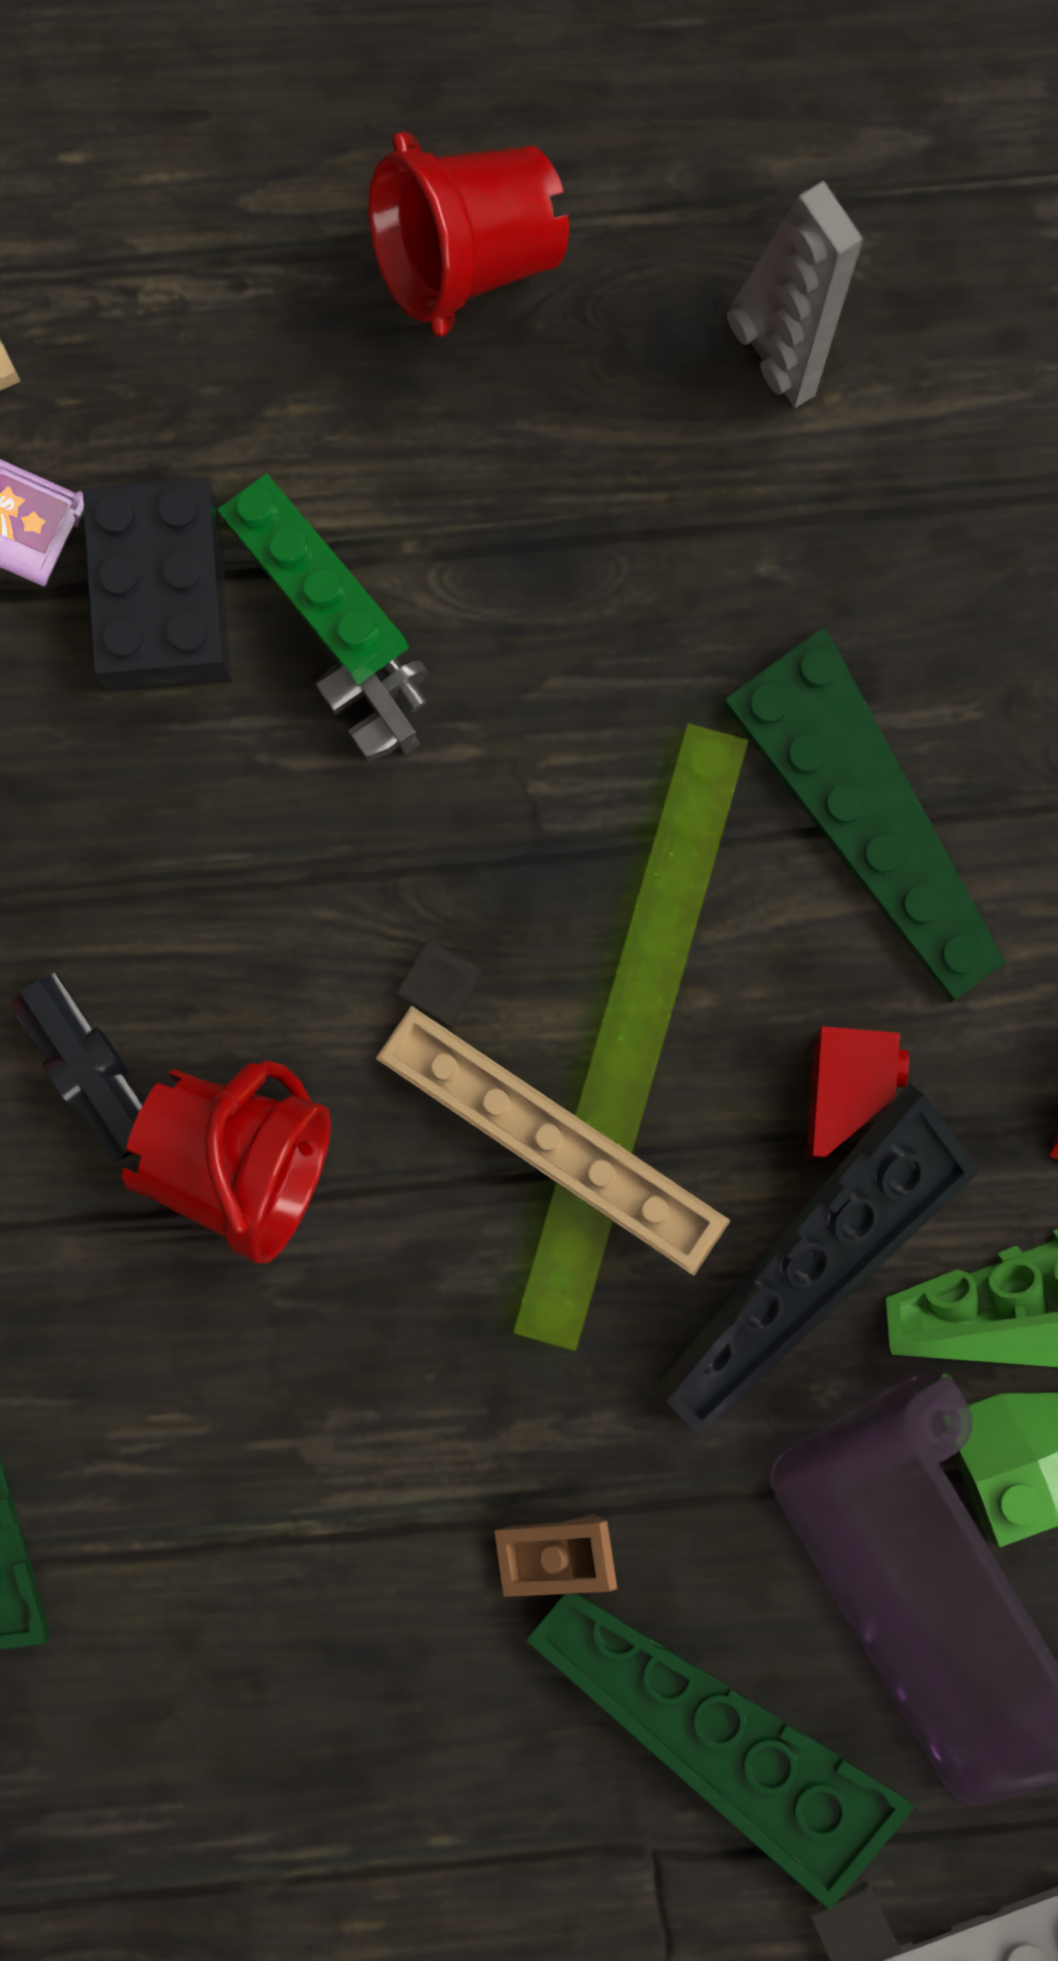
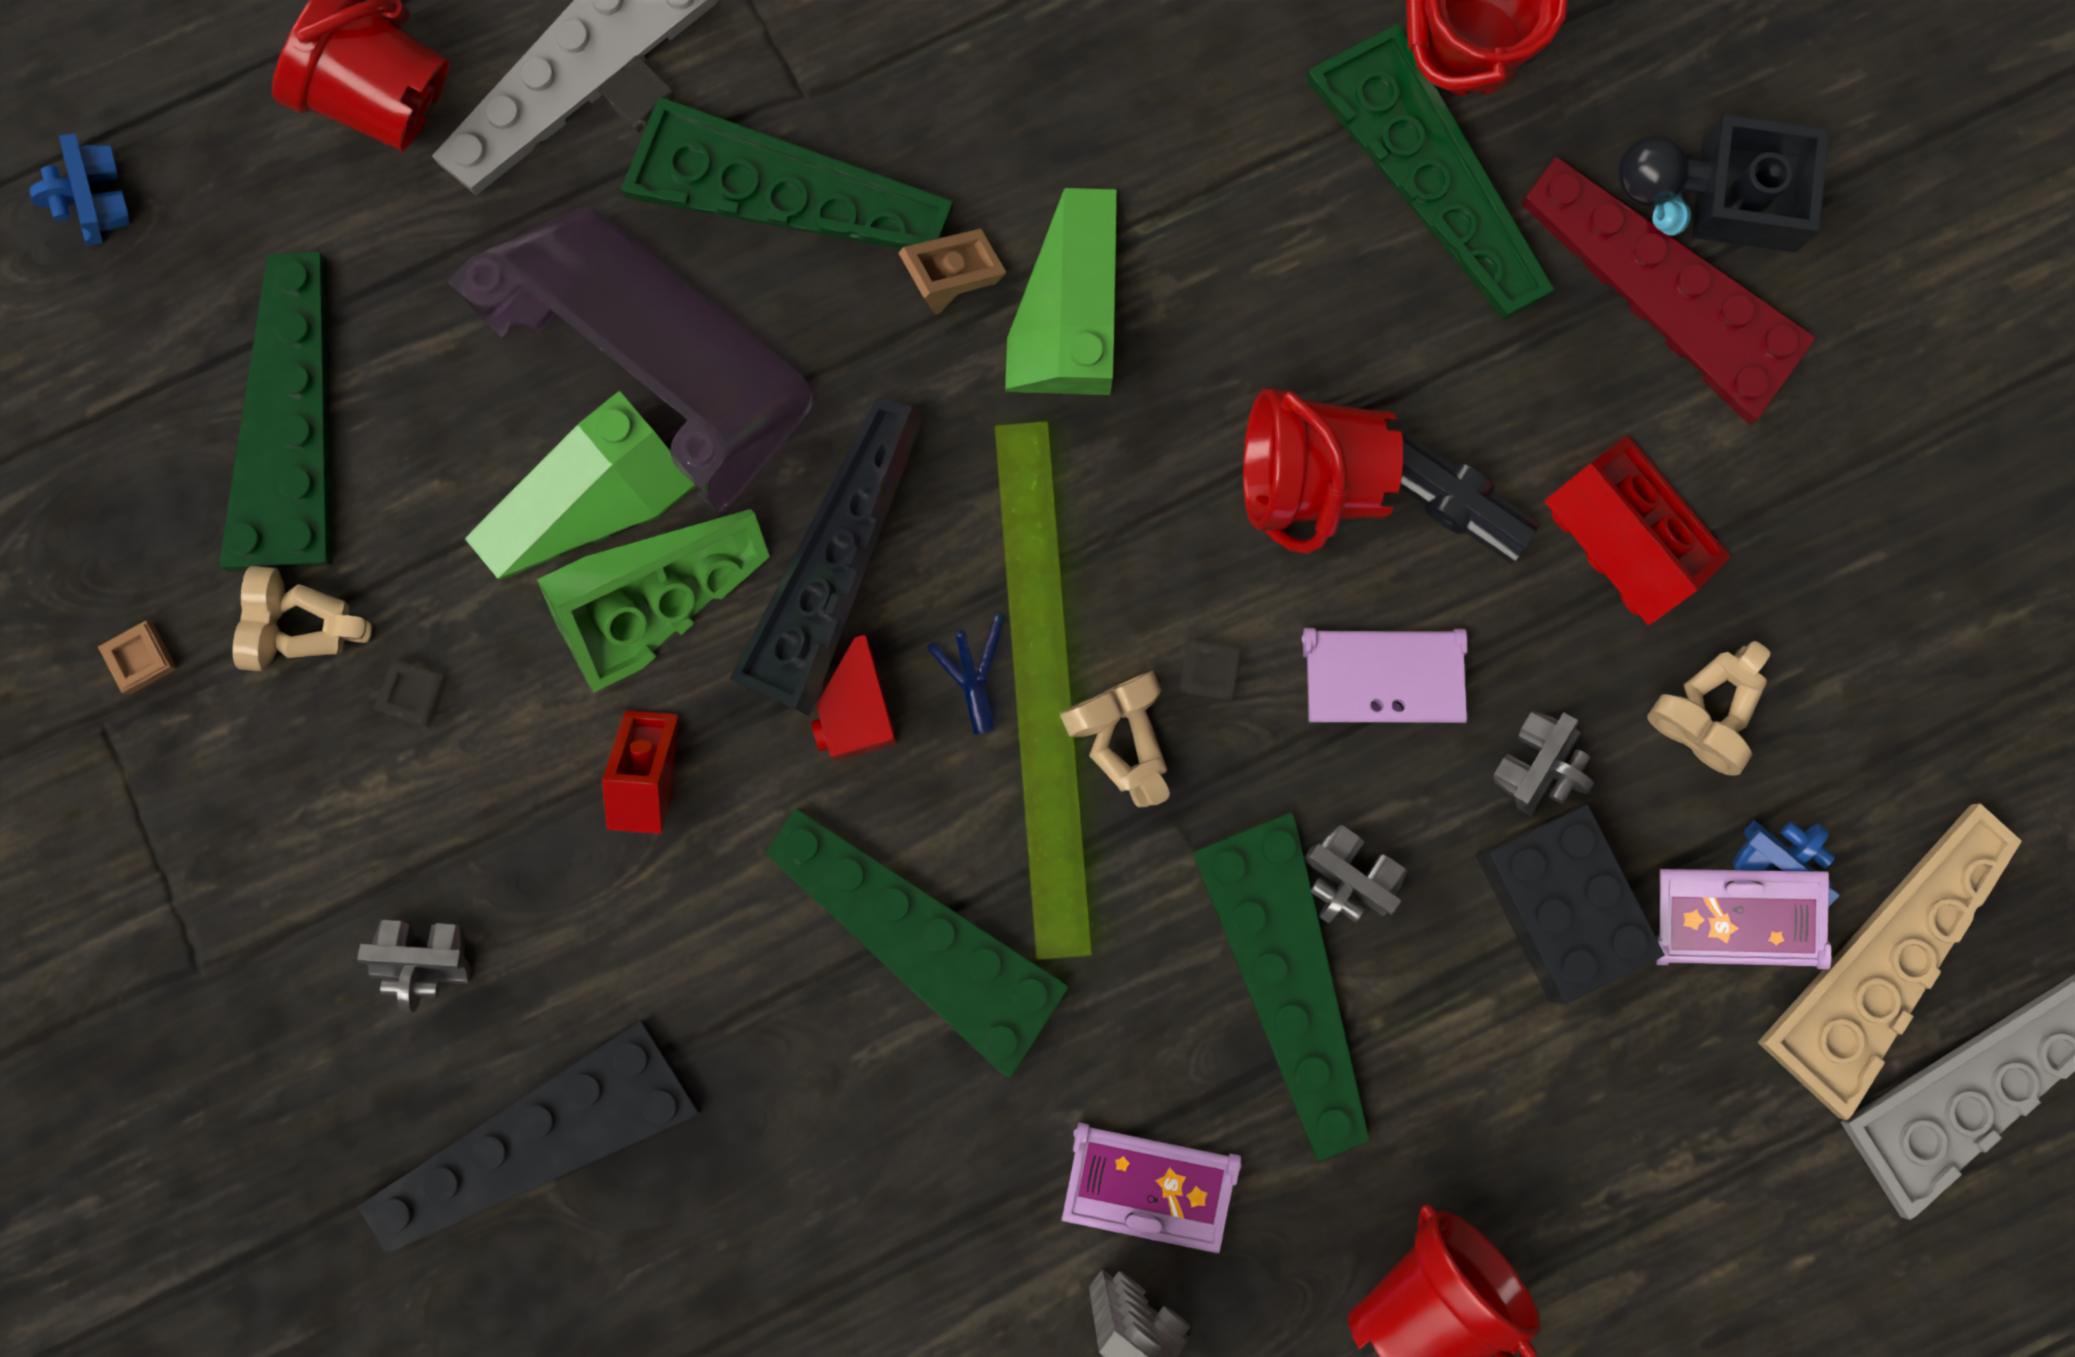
camera: 155 degrees right, 0 degrees up
green plate [217,473,409,685] -> none
tan tile [376,1006,731,1275] -> none
none -> clear blue plant [928,613,1005,734]
none -> bright green wedge [1005,188,1117,395]
none -> tan piece [1060,671,1170,807]
none -> door [1061,1122,1241,1254]
none -> dark green wing [1191,812,1369,1162]
none -> lavender door [1301,628,1467,723]
none -> flat silver hips [1493,711,1594,816]

